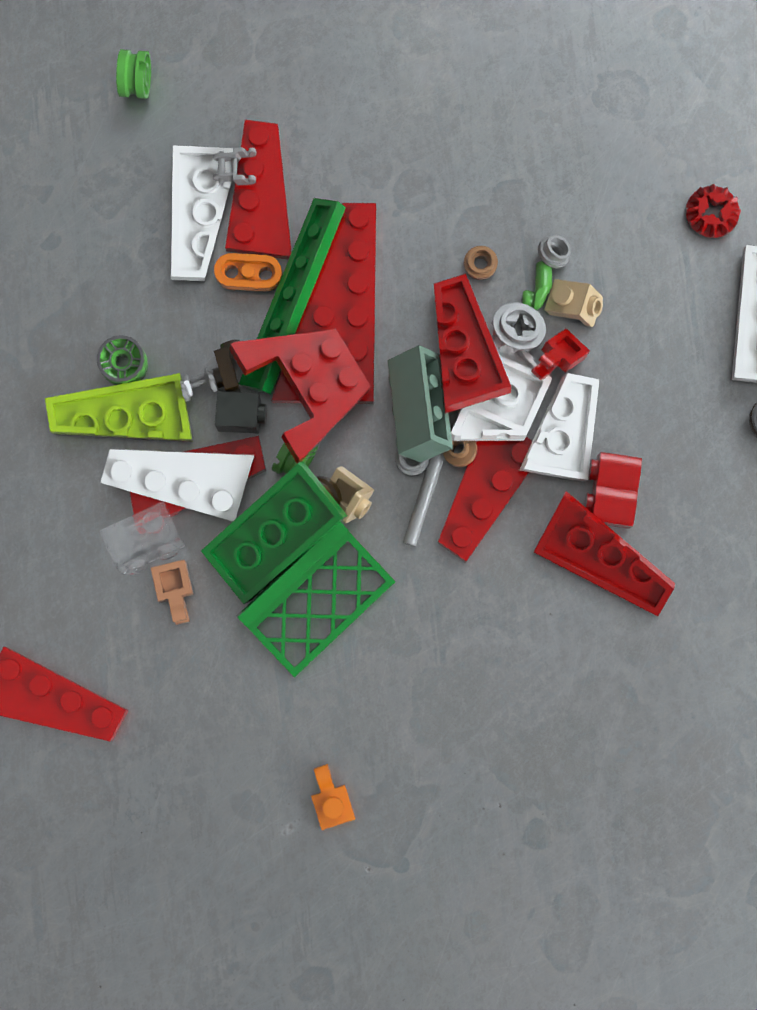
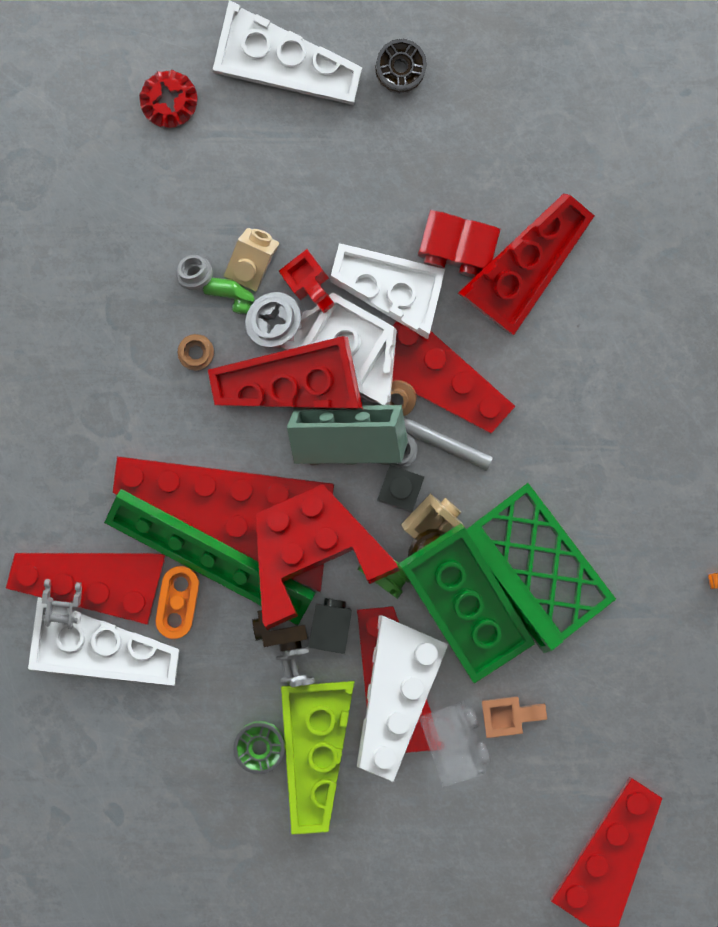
camera: 85 degrees left, 5 degrees up
none -> pearl dark grey brick [377,465,424,513]

